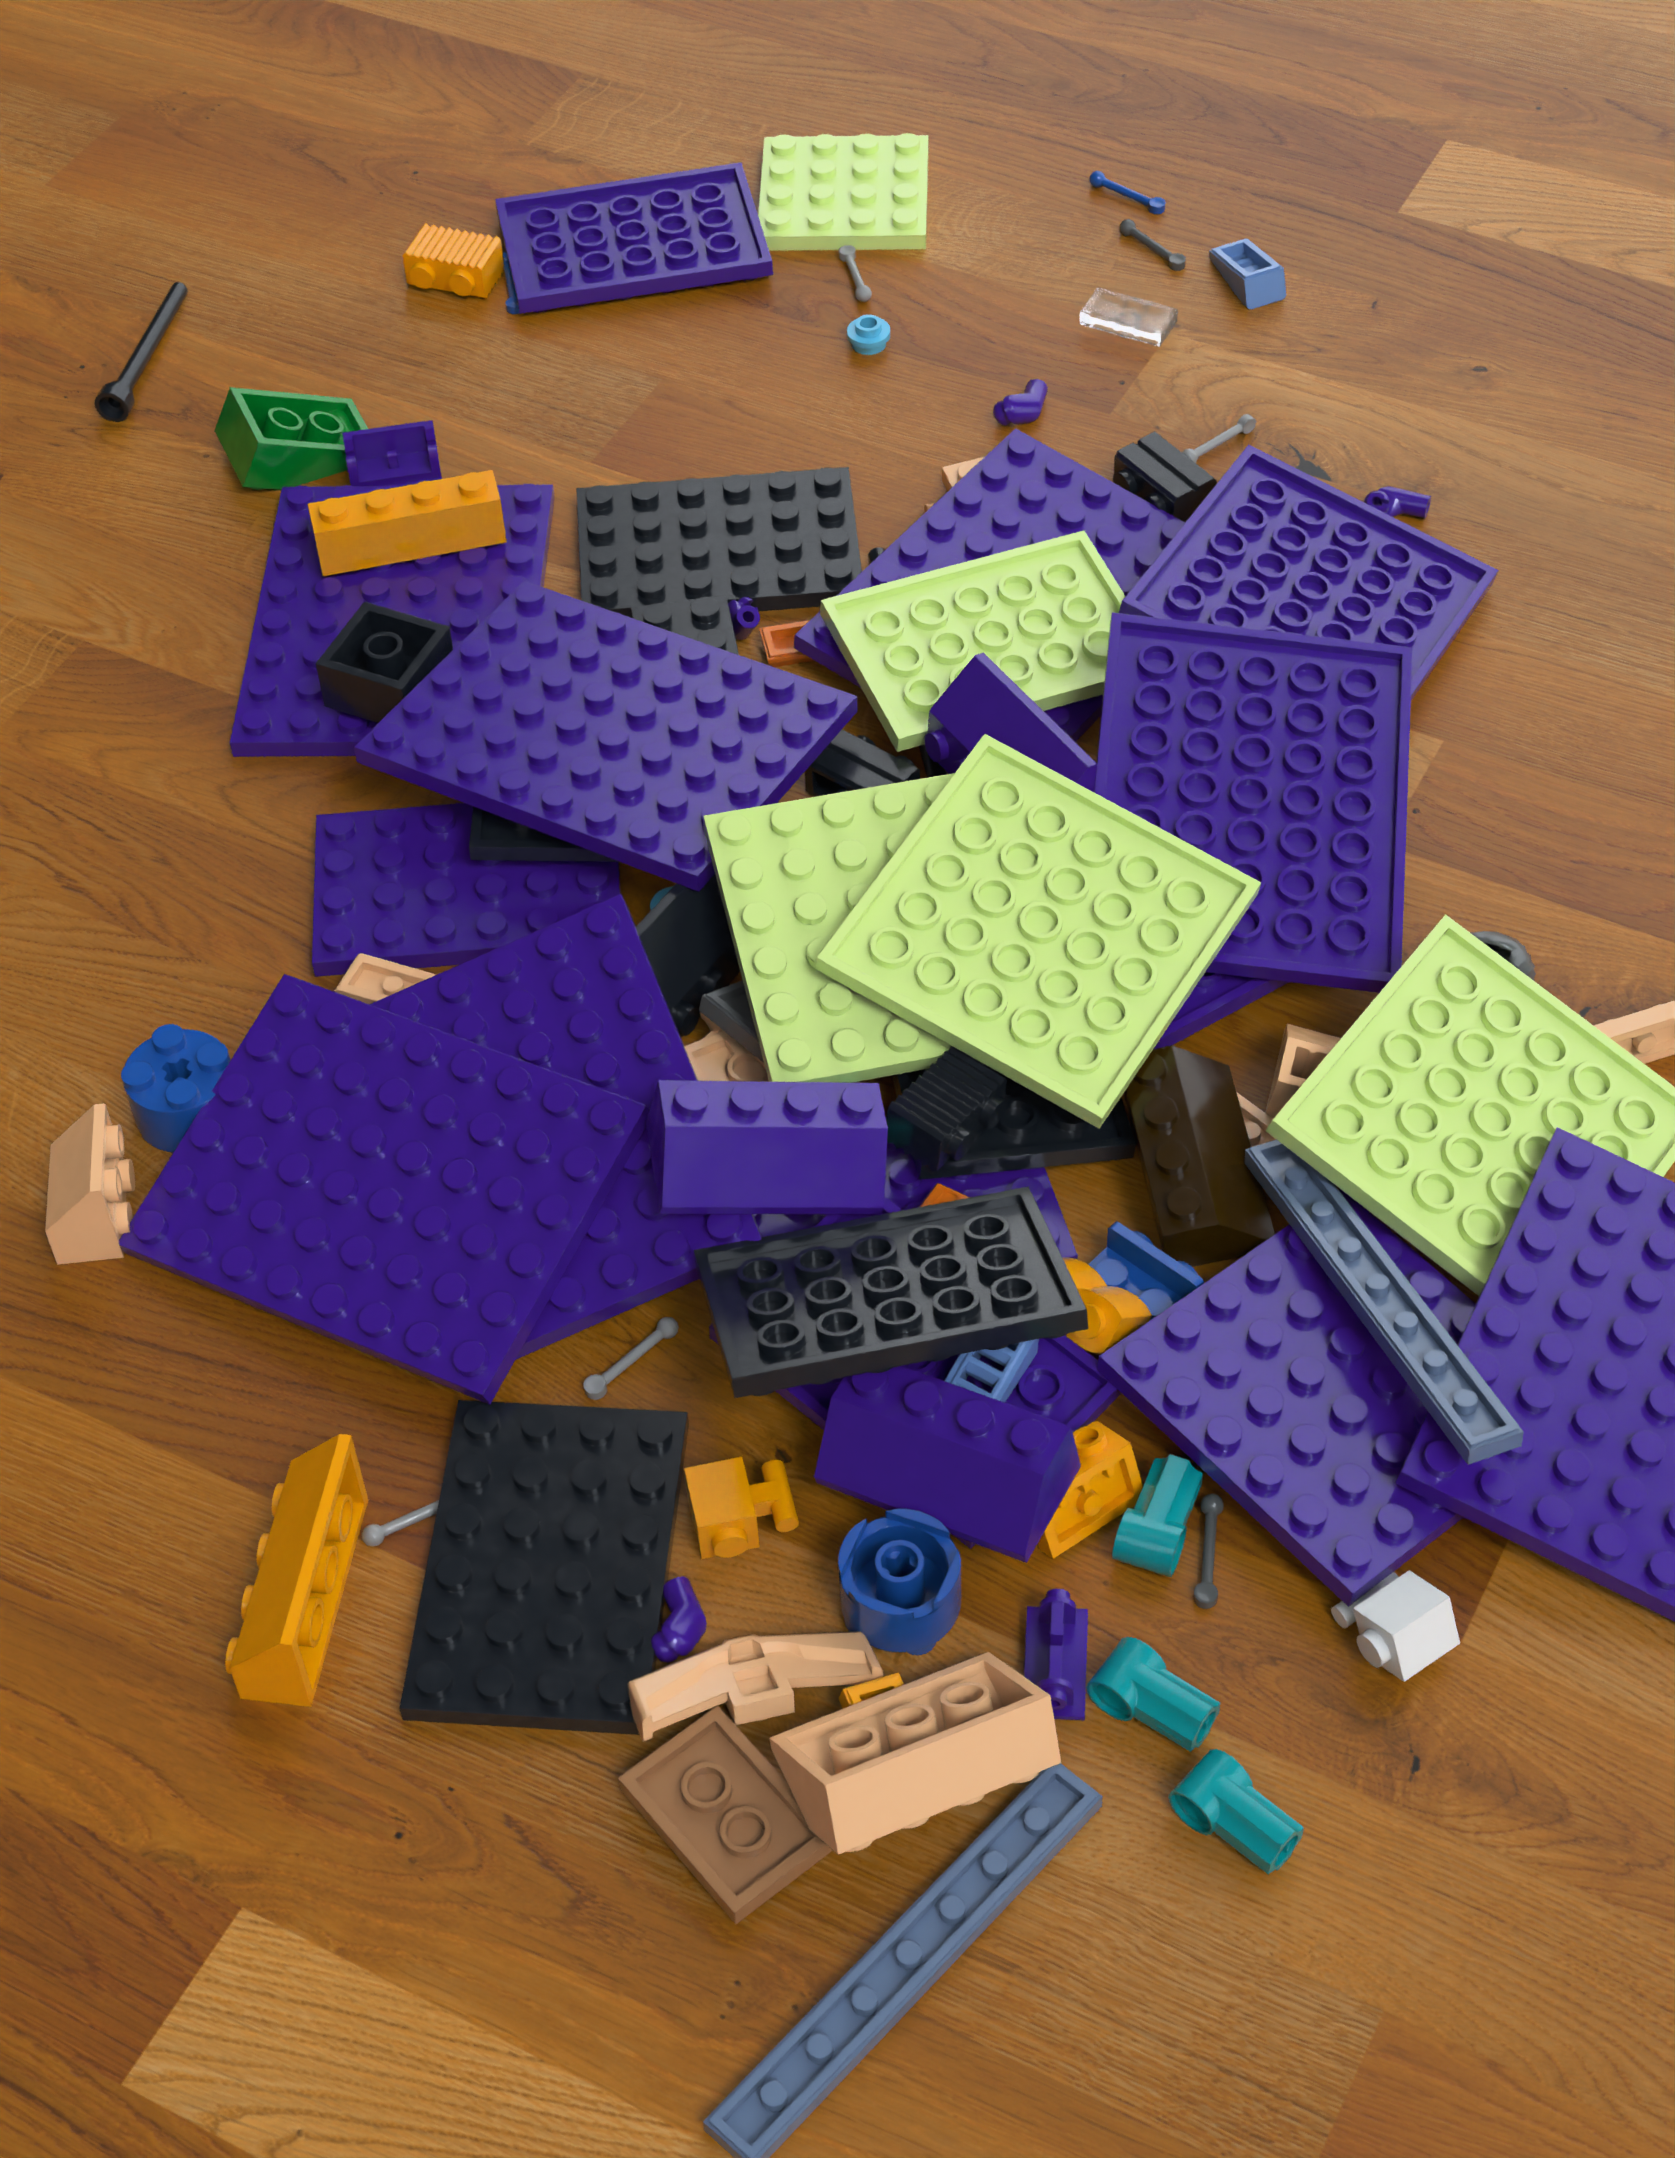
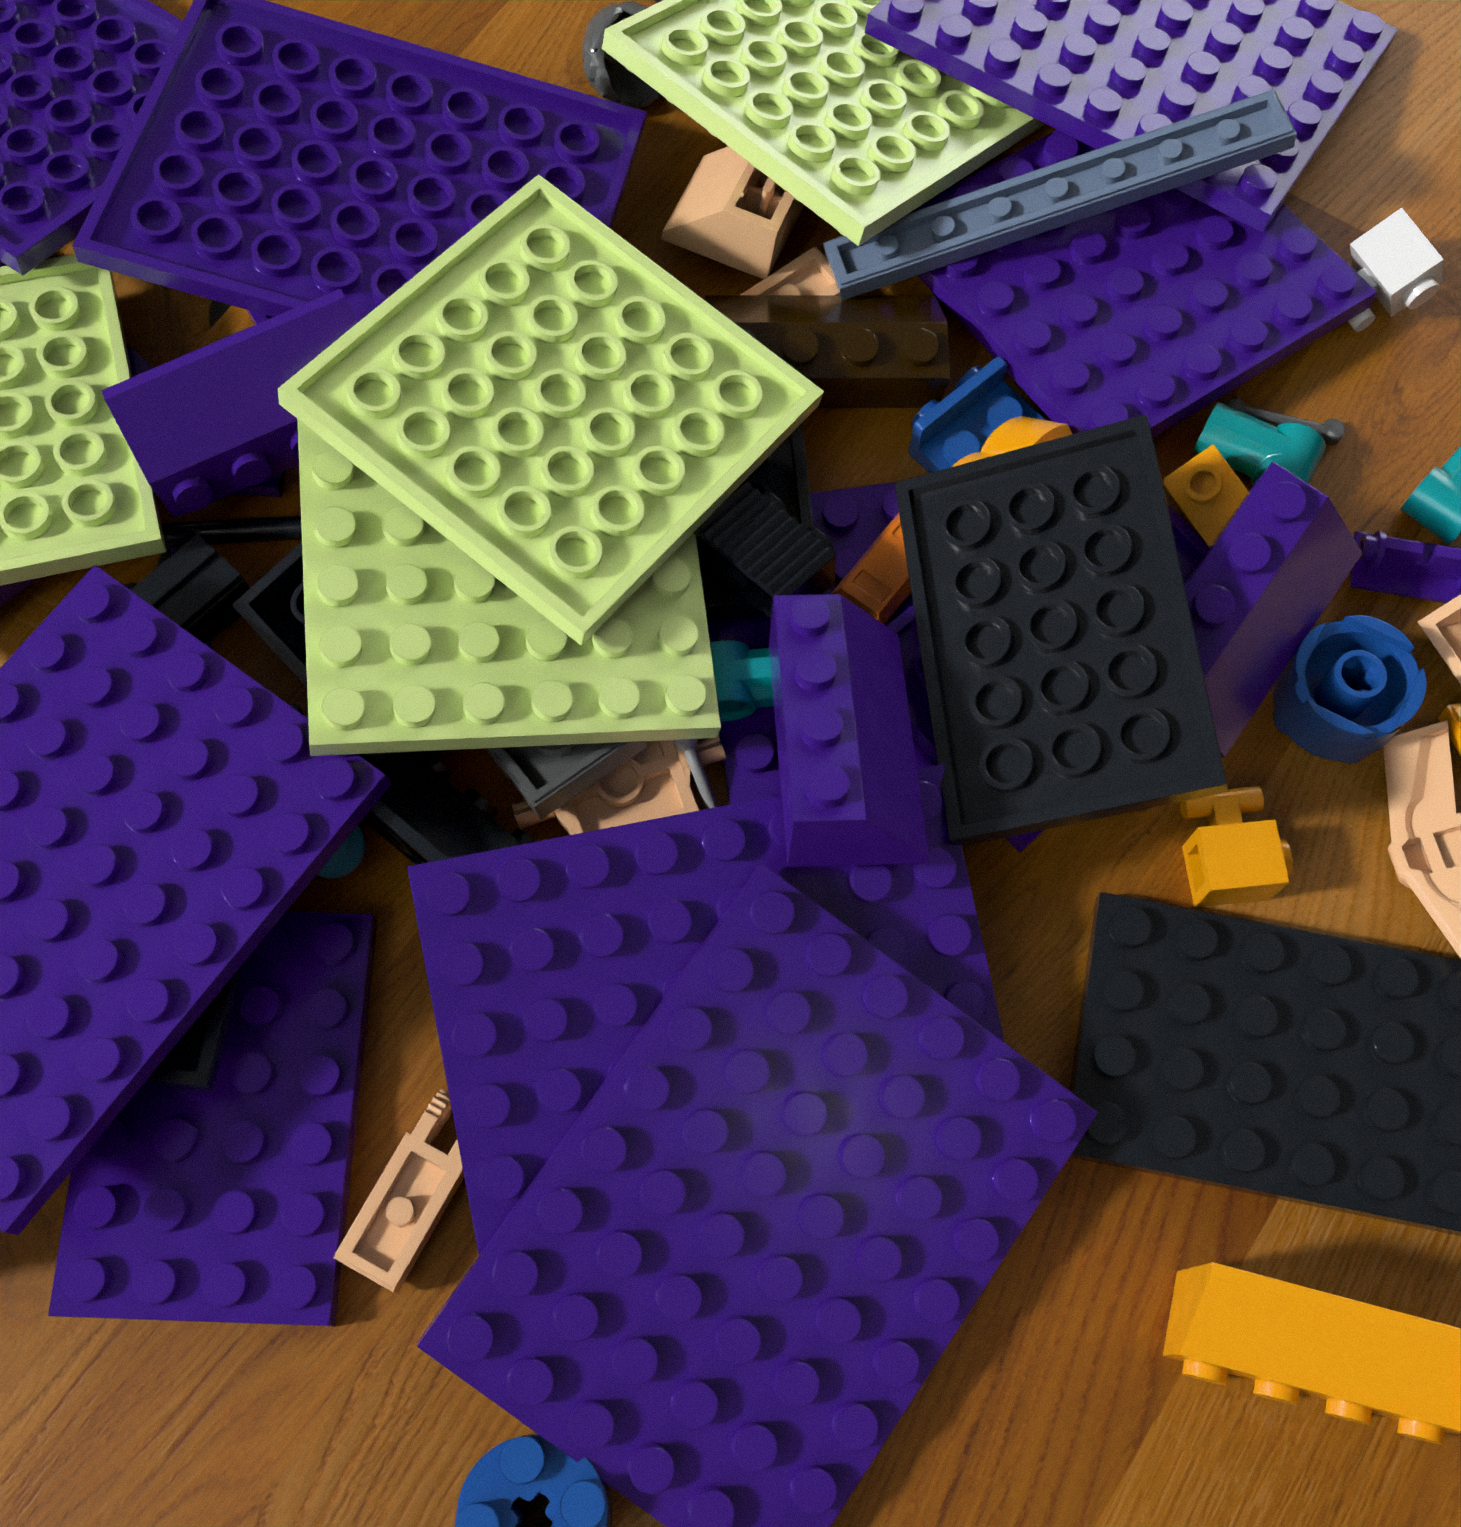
camera: 85 degrees left, 20 degrees up
light grey hinge [361,1500,439,1547] -> none
light grey hinge [583,1317,679,1400] -> none
dark purple arm [651,1576,707,1663] -> none

